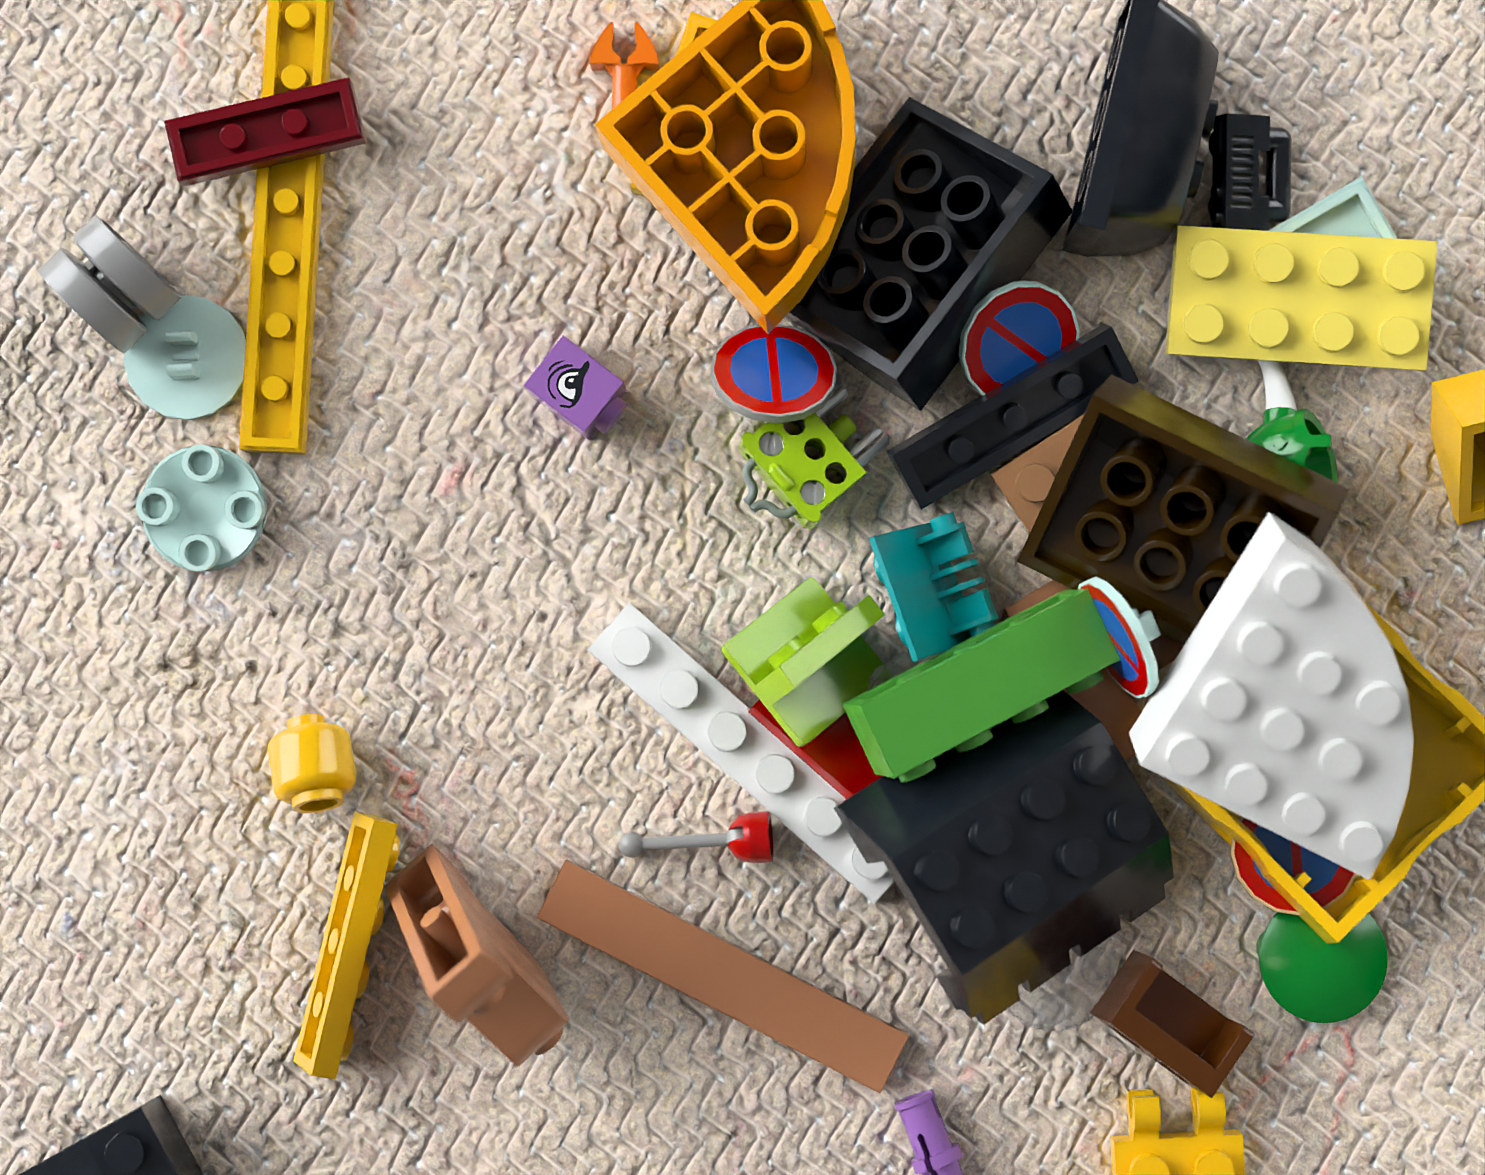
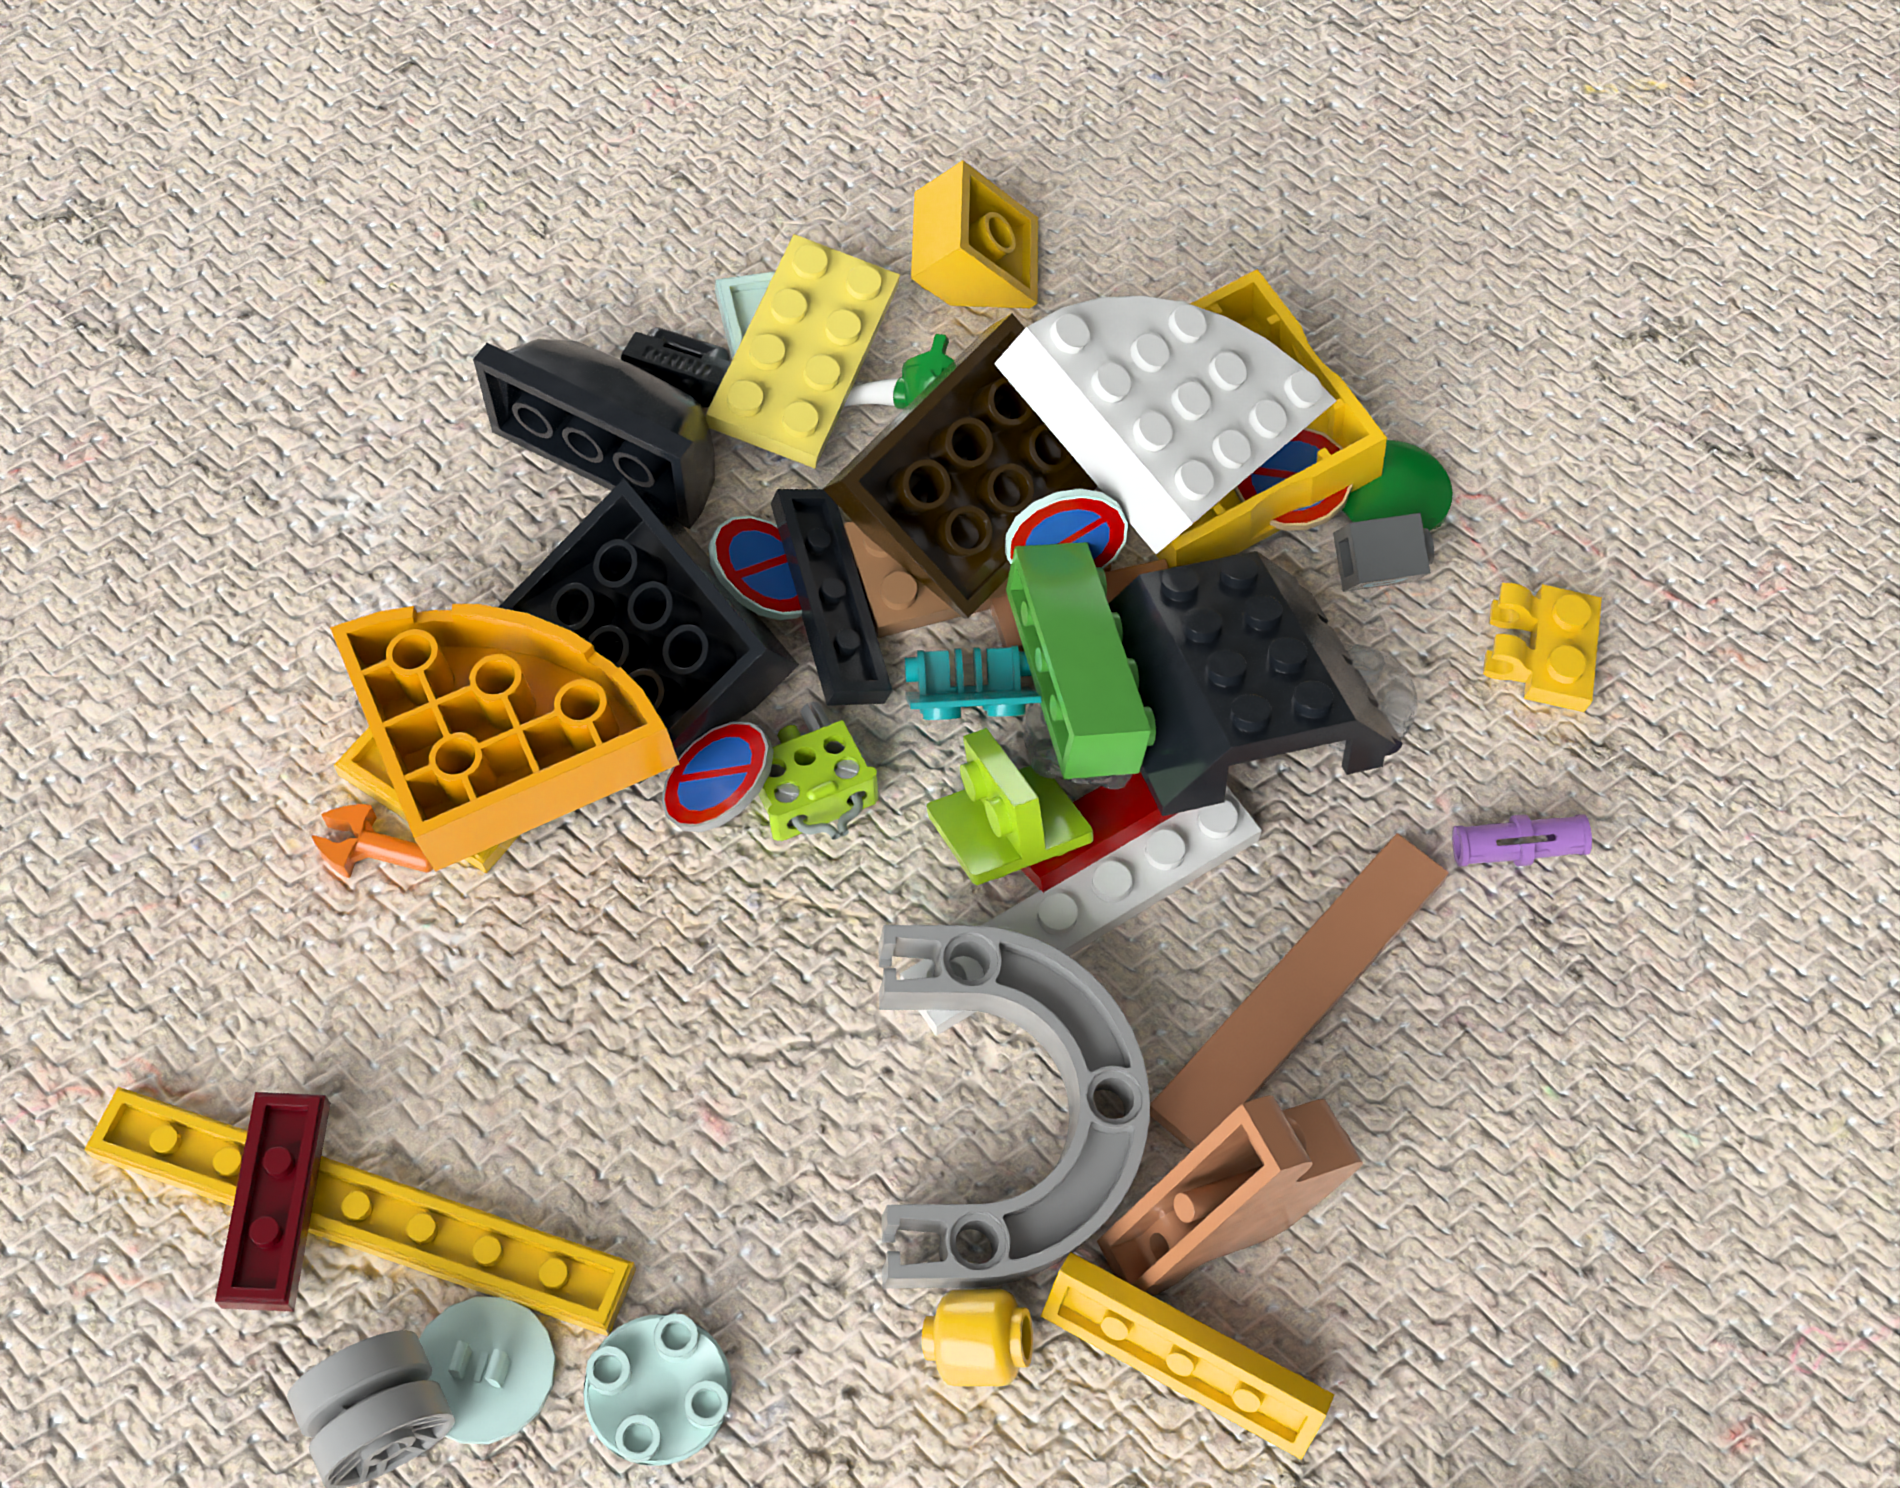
camera: 80 degrees left, 25 degrees down
medium lavender brick [524,335,628,440] -> none
hinge [619,811,774,864] -> none
reddish brown panel [1090,950,1254,1098] -> none
none -> light grey piece [879,925,1150,1289]
none -> dark grey brick [1333,513,1434,592]

